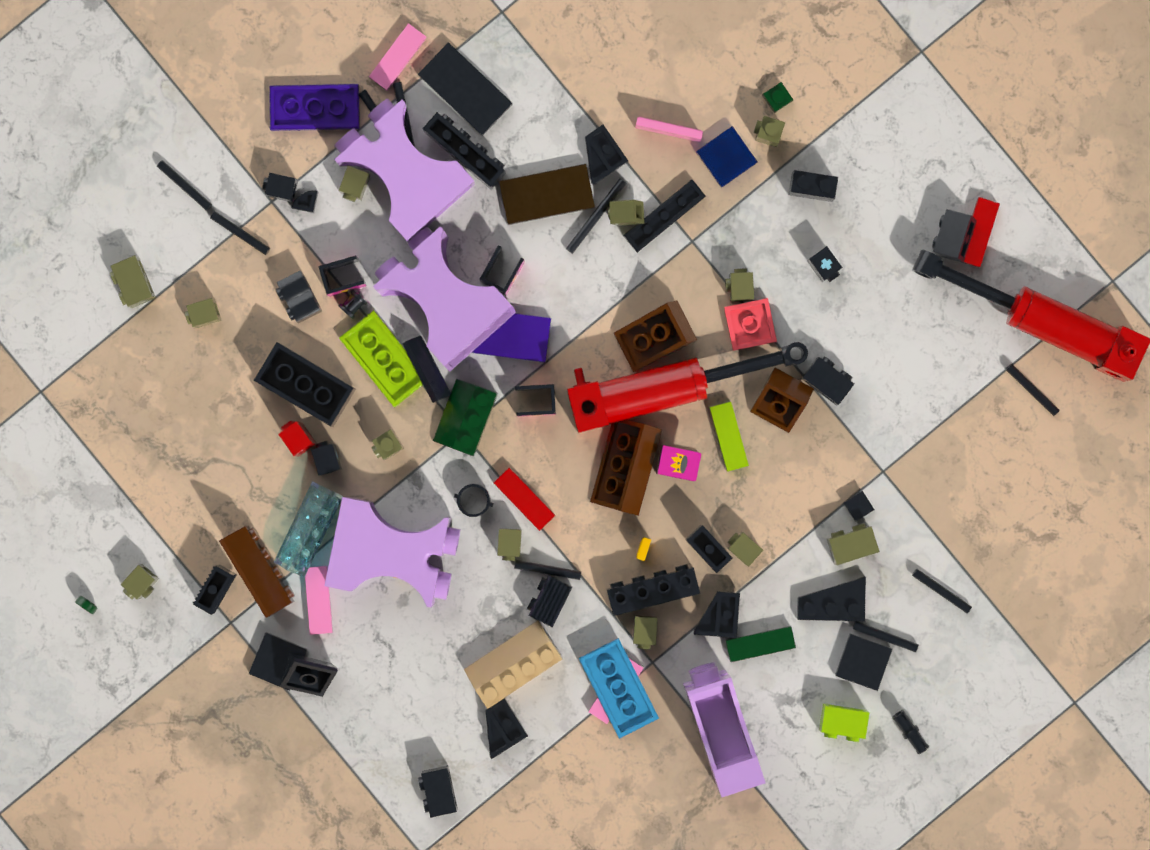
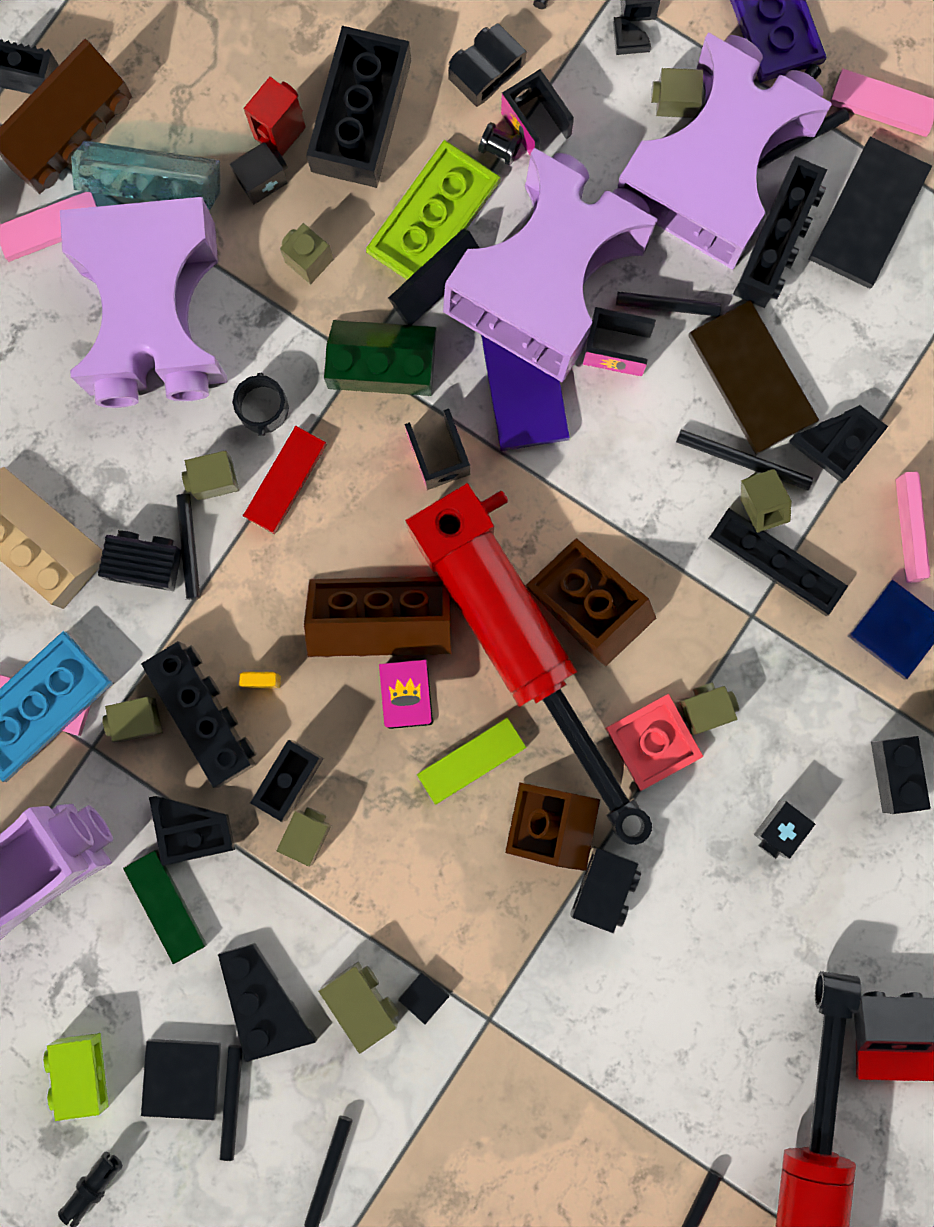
camera: 80 degrees right, 5 degrees down
none -> black bar [616,291,721,317]

